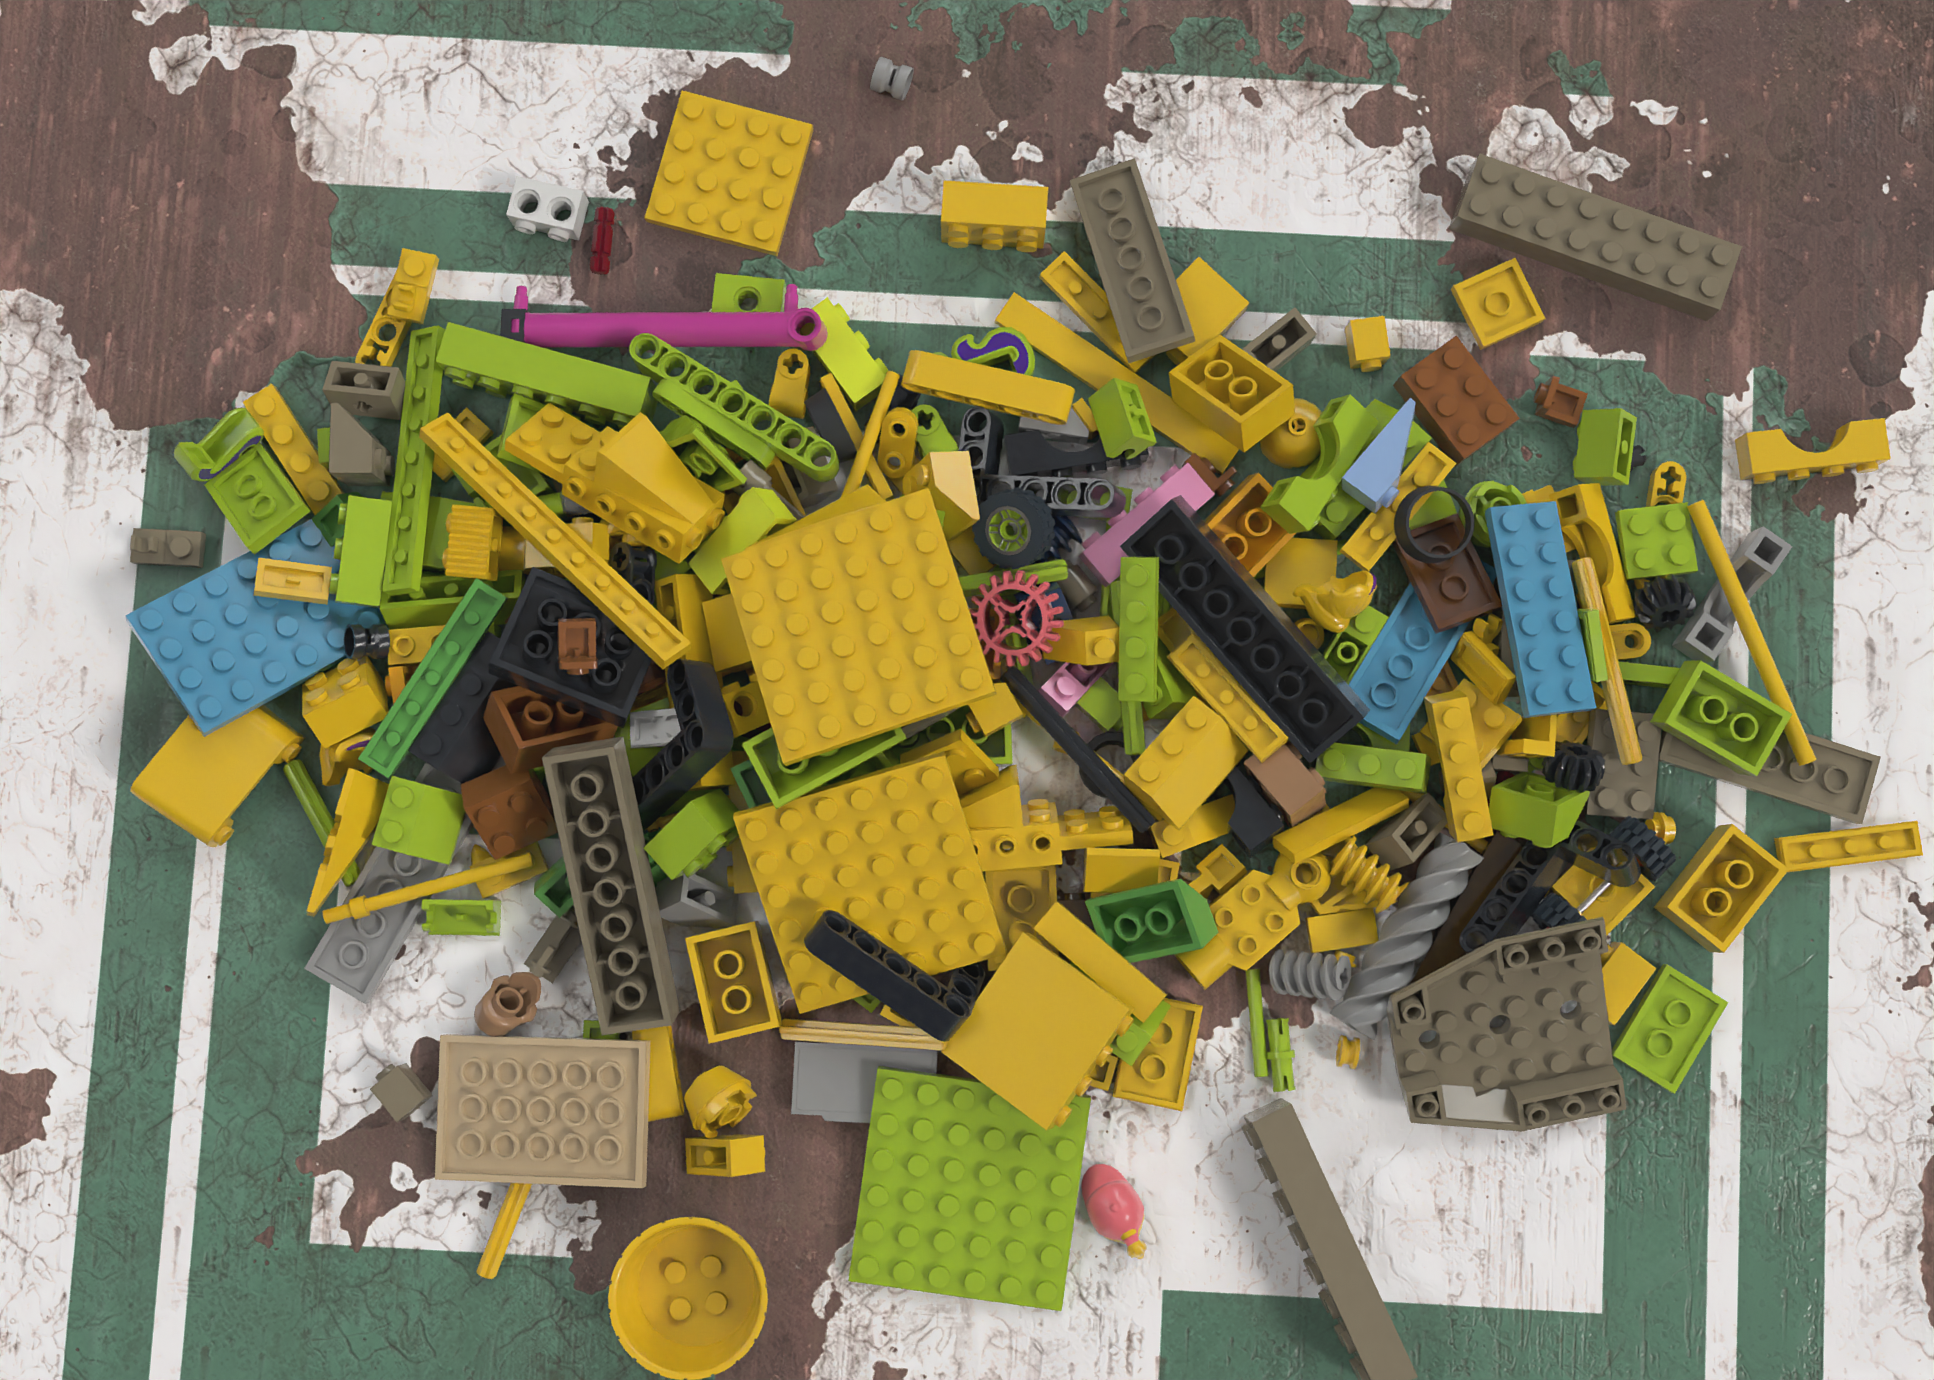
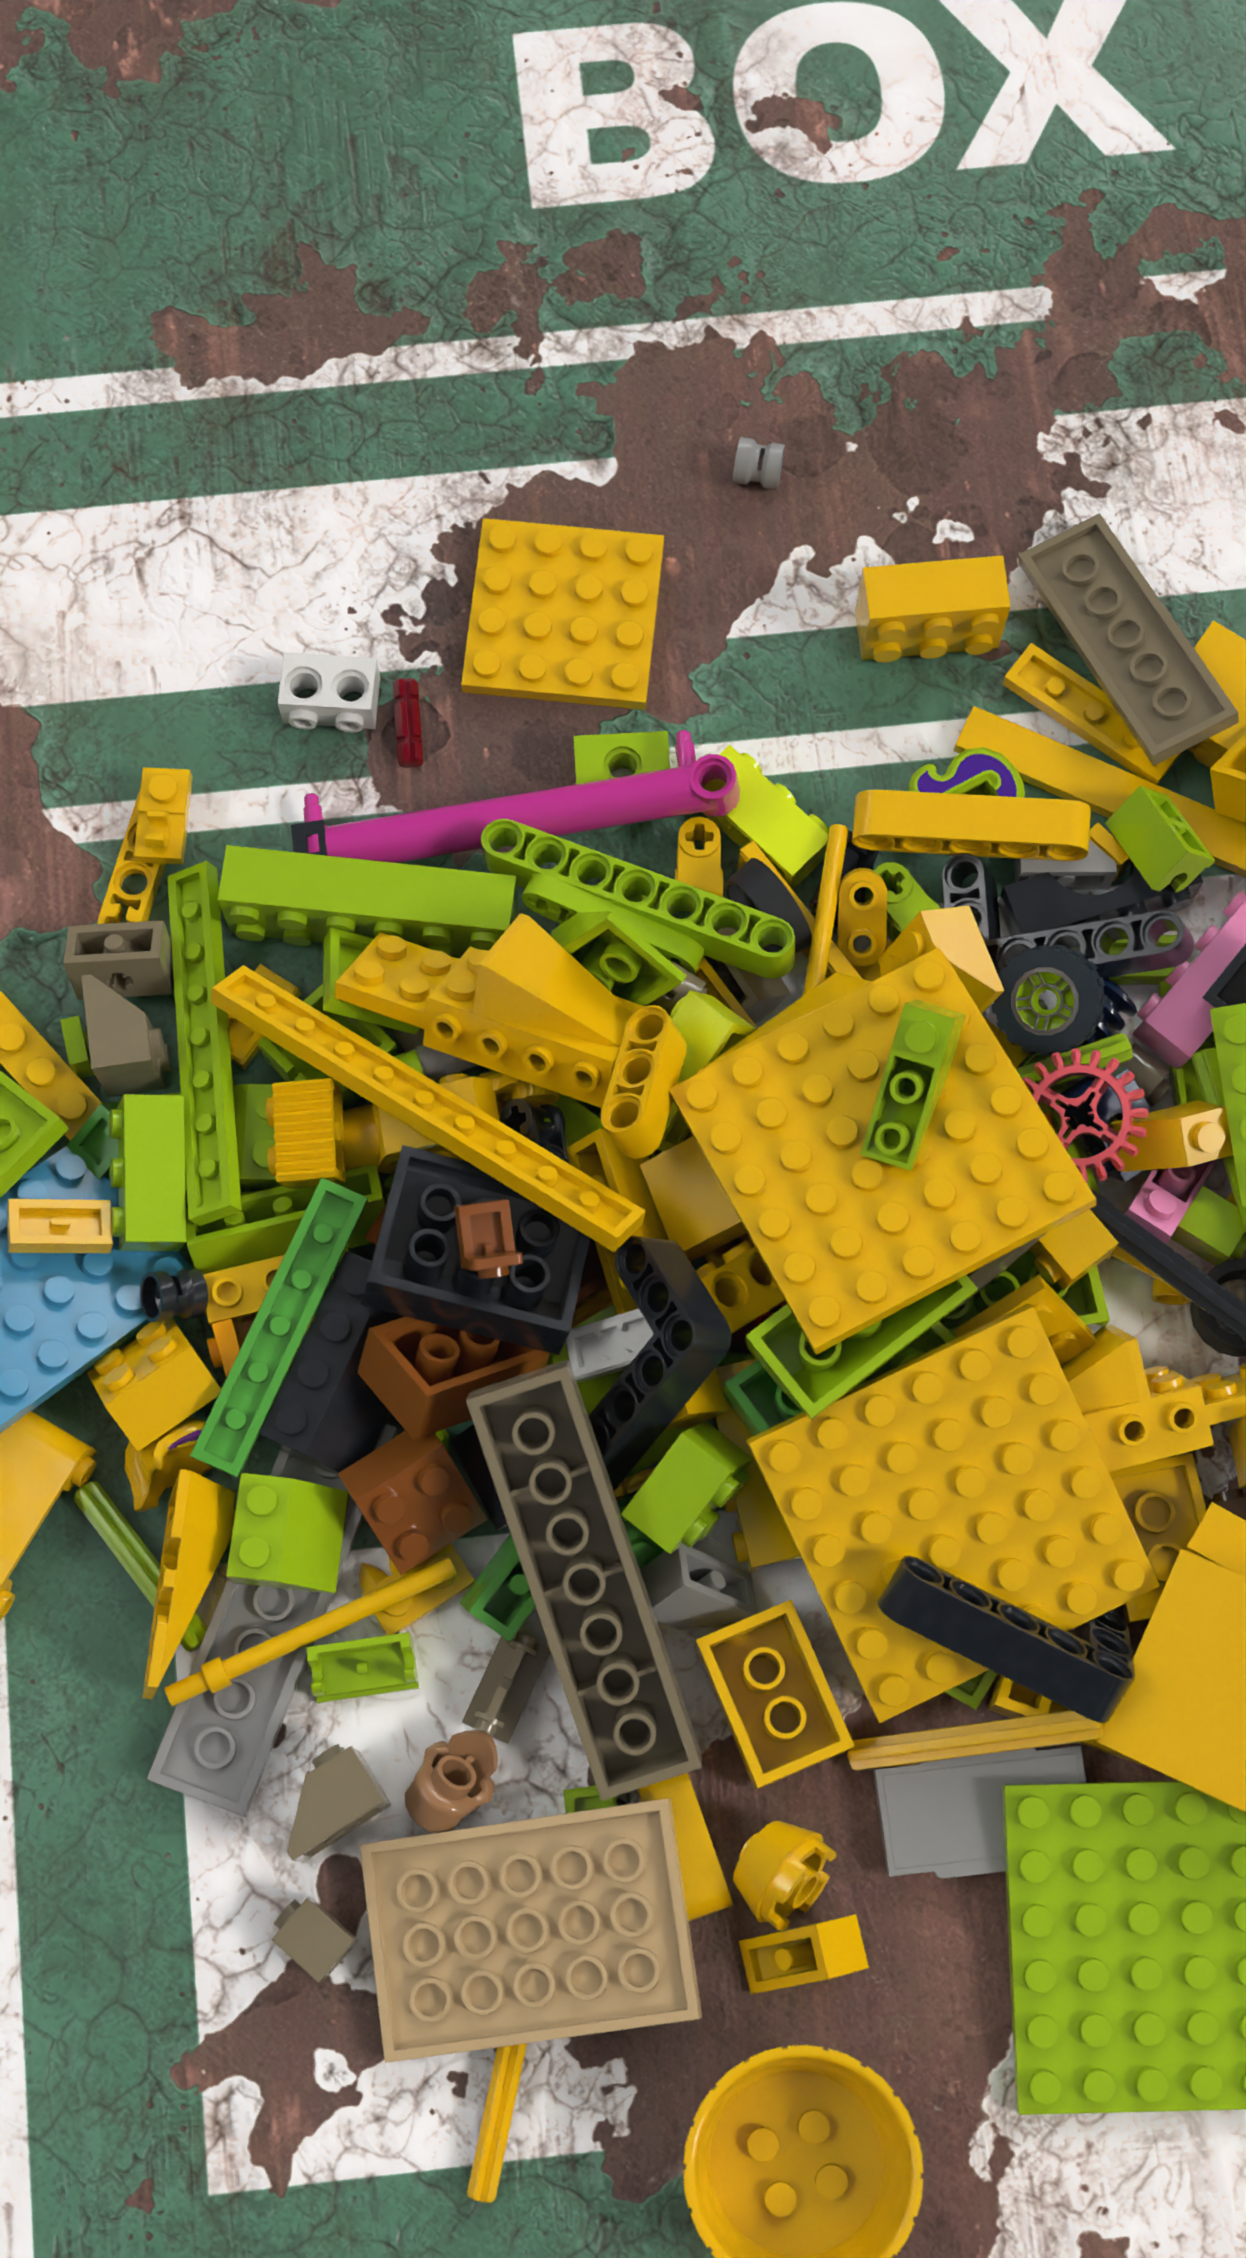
camera: 10 degrees left, 10 degrees down
none -> dark tan slope [287,1744,392,1863]
none -> yellow beam [600,1005,687,1159]
none -> lime slope [860,1000,966,1171]

